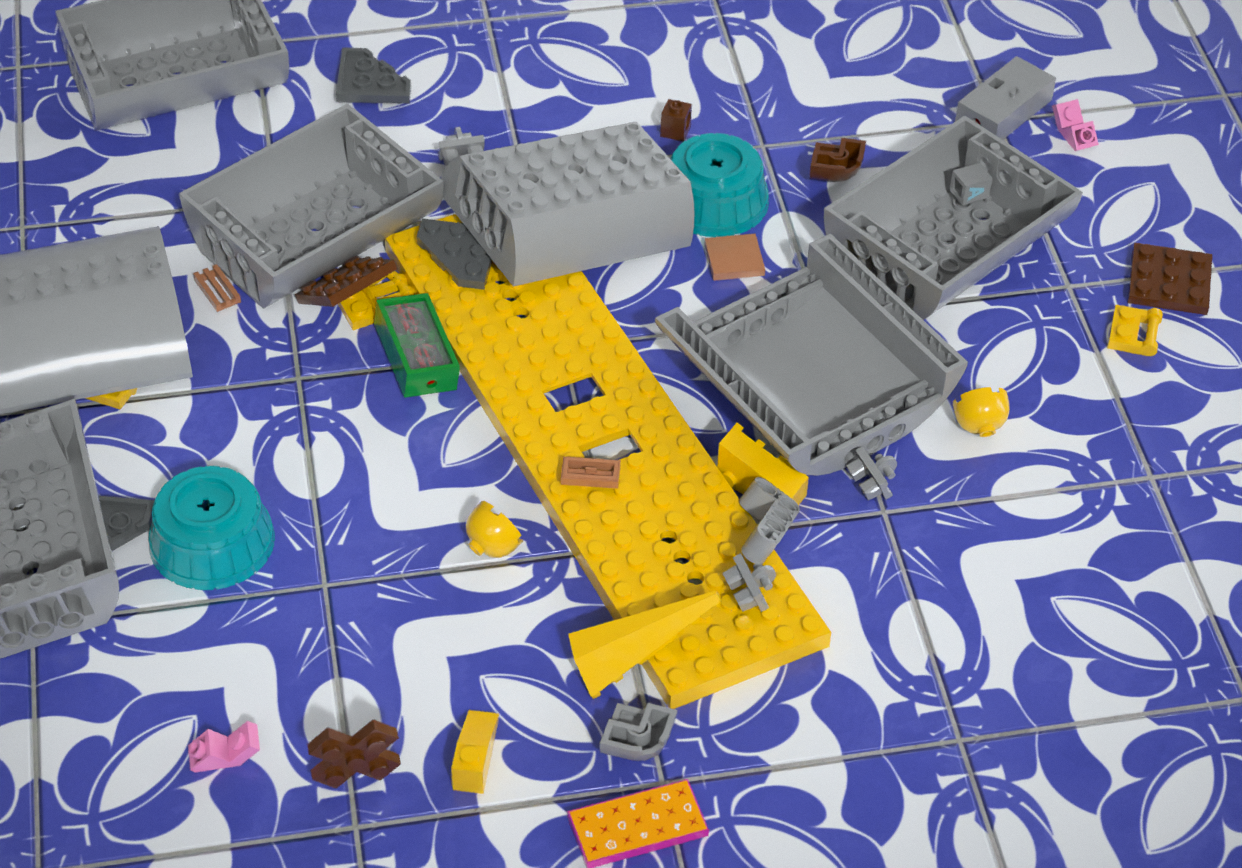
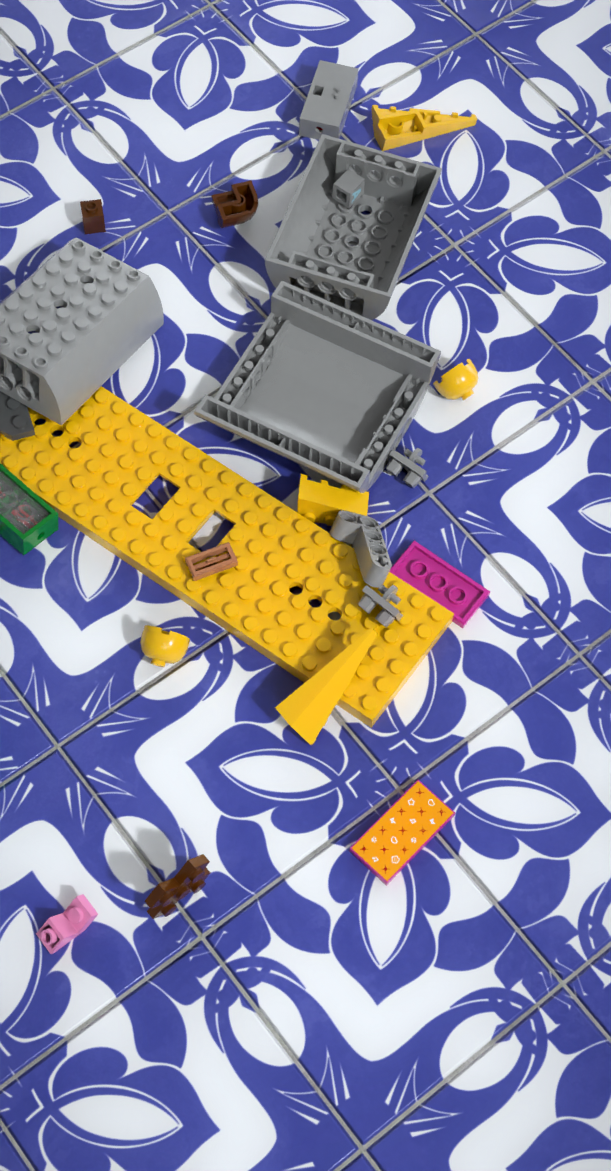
camera: 30 degrees left, 15 degrees up
yellow slope [451,710,499,794] -> none
light grey brick [600,703,678,761] -> none
teal piece [671,133,769,237] -> none
nougat tile [704,234,765,281] -> none
bright pink slope [1052,99,1099,151] -> none
yellow plate [1108,305,1163,356] -> none
reddish brown plate [1128,242,1213,315] -> none
none -> yellow wedge [371,105,477,151]
none -> dark pink tile [389,541,490,628]

